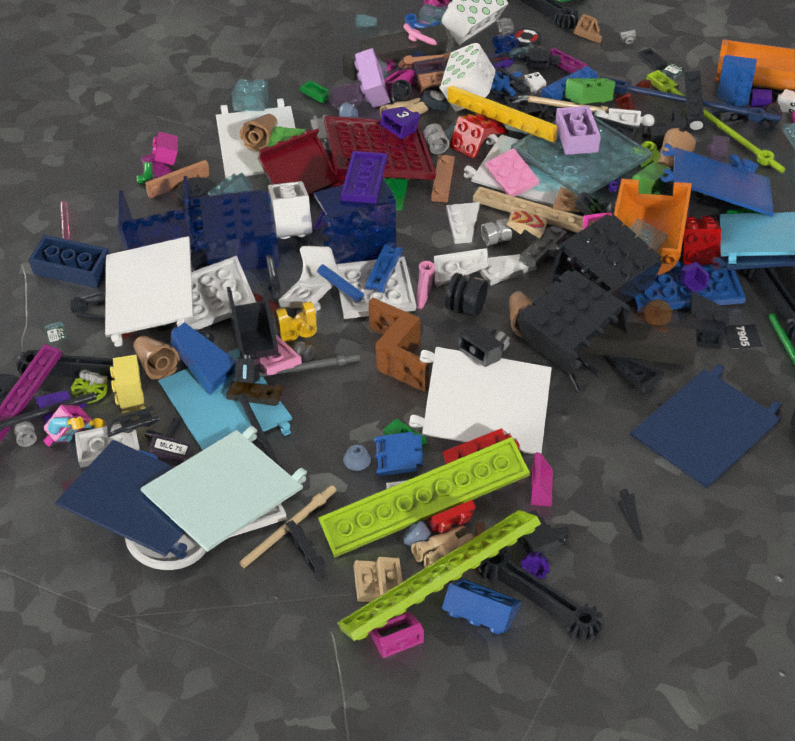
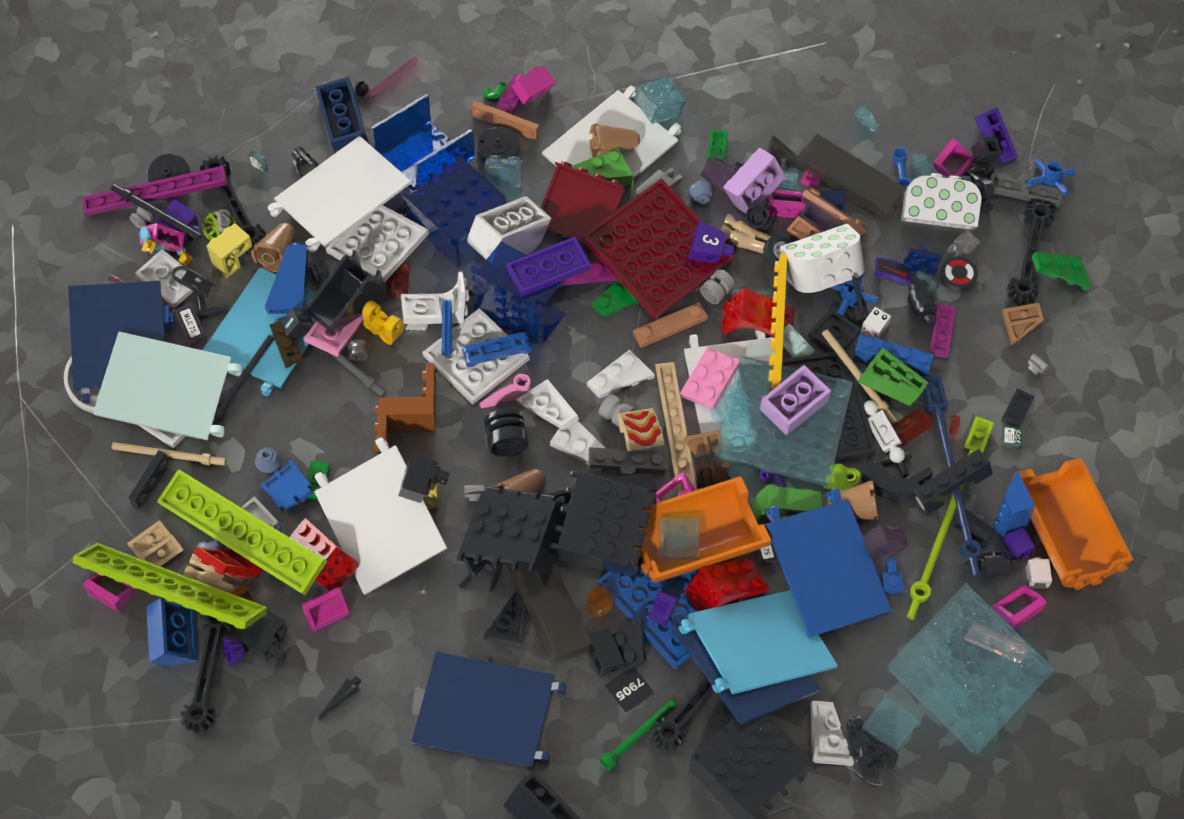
camera: 55 degrees right, 15 degrees up
black piece [266,254,281,304] -> none
bright pink piece [404,23,437,45] -> none

